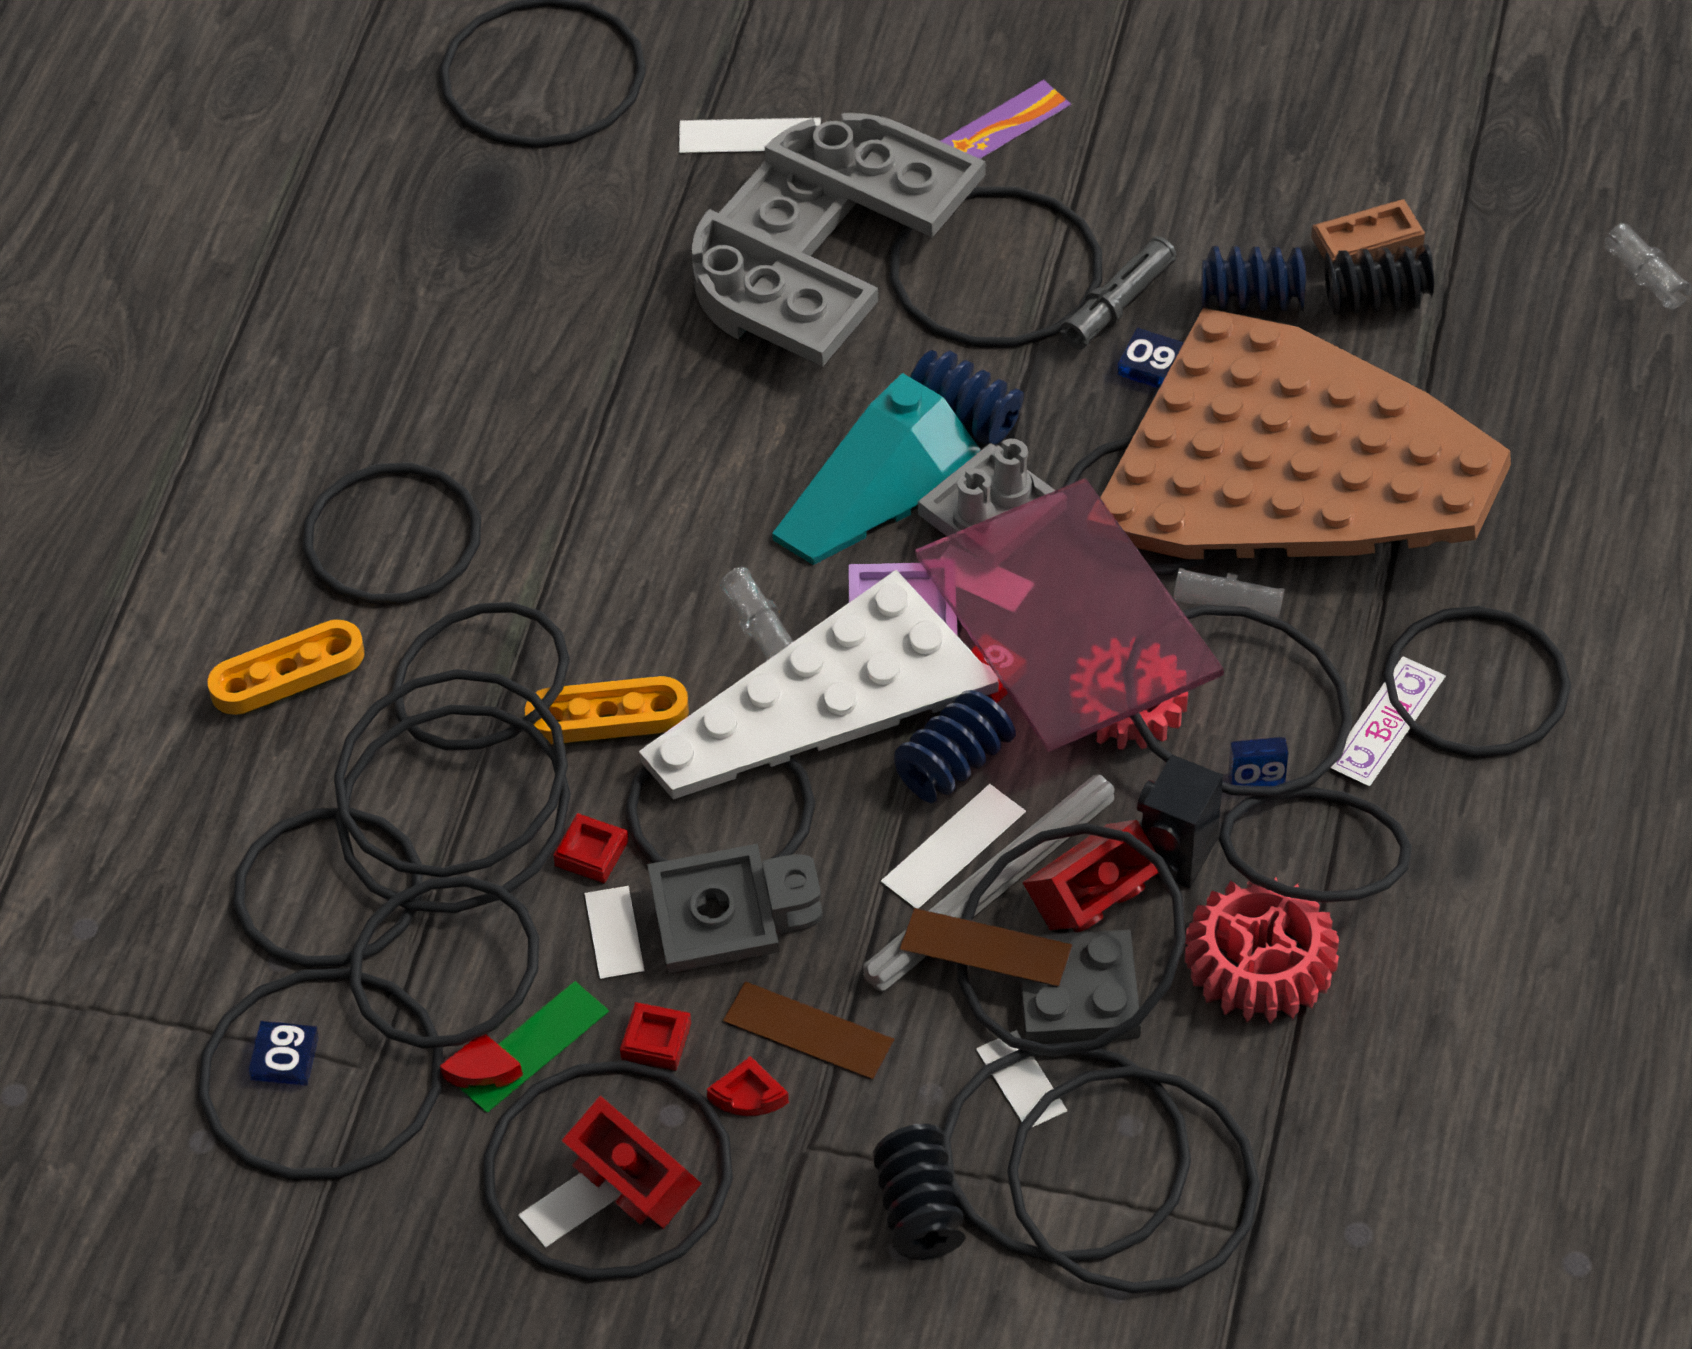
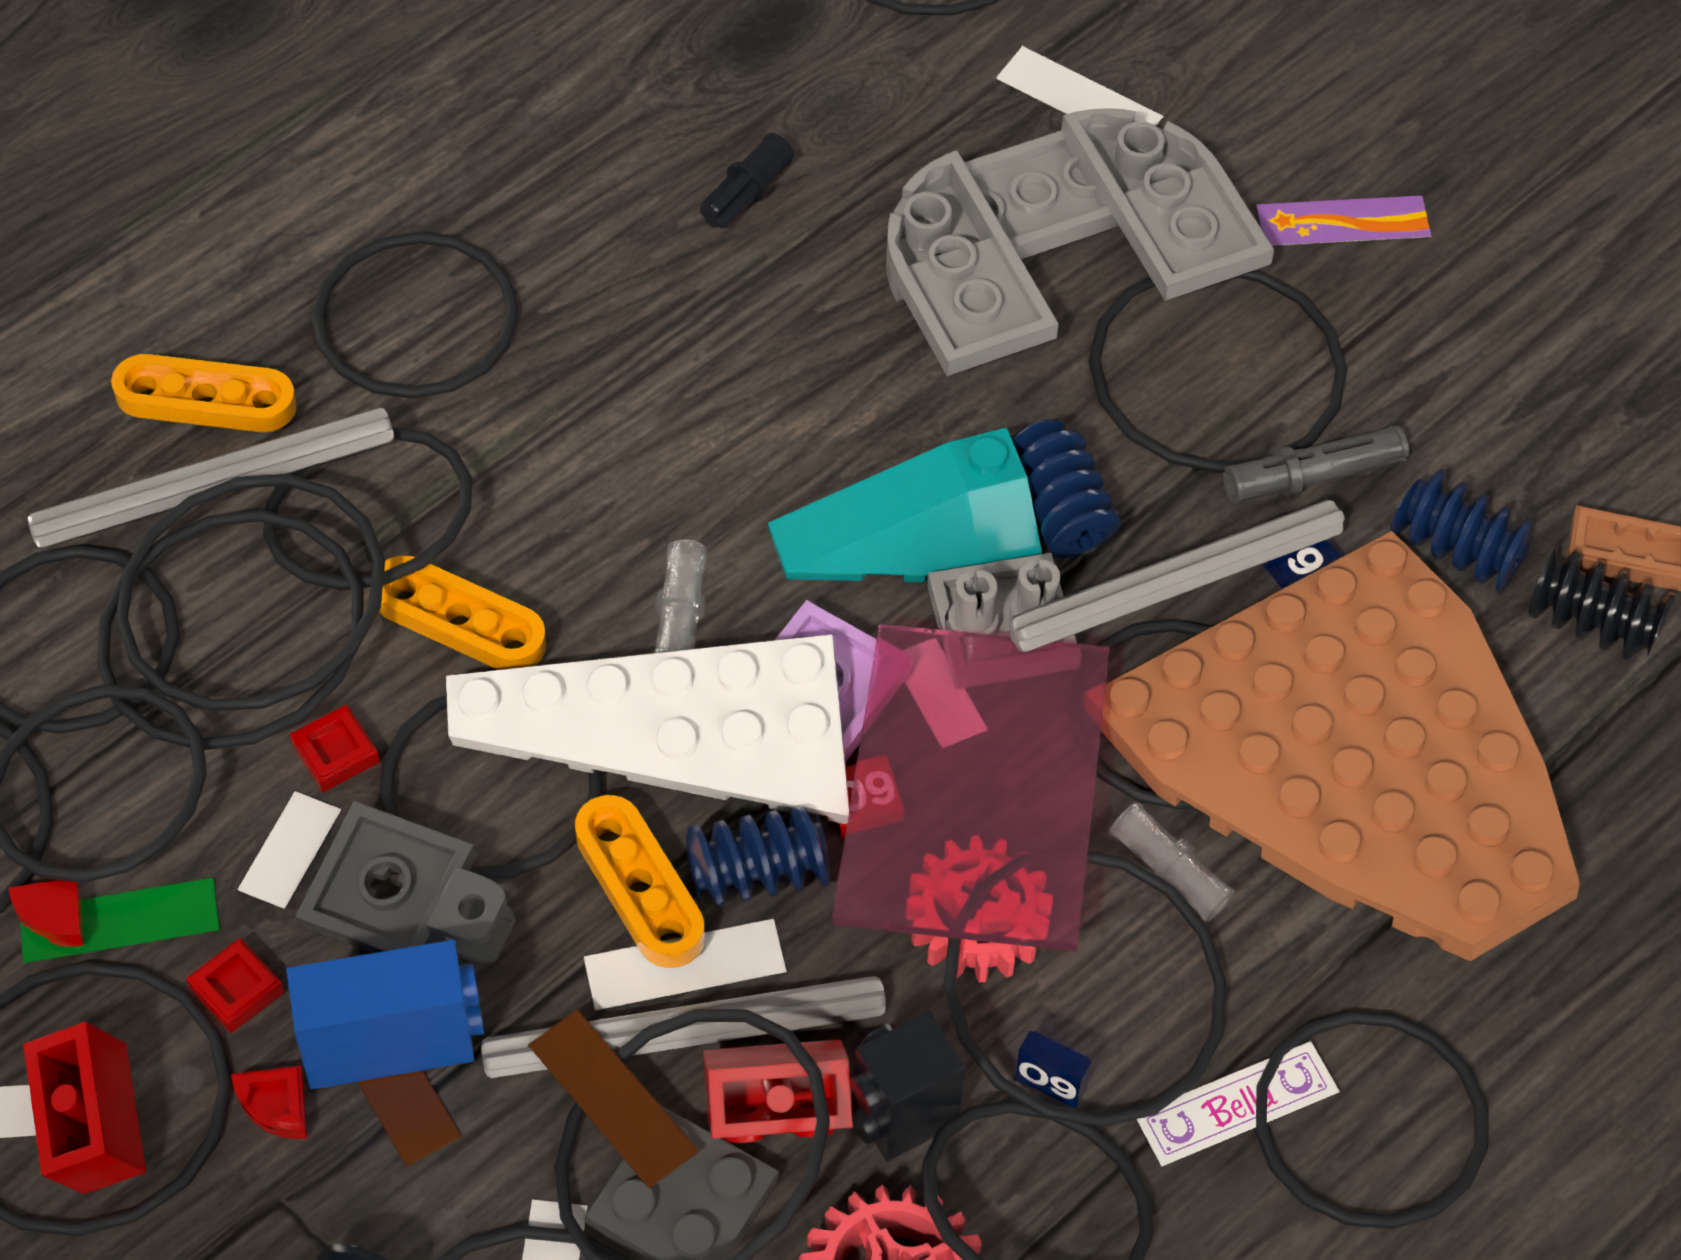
camera: 30 degrees right, 5 degrees up
none -> light grey axle [28,407,394,548]
none -> blue brick [286,940,484,1090]
none -> light orange plate [575,795,705,968]
none -> black axle [700,133,794,229]
none -> light grey axle [1008,500,1345,652]

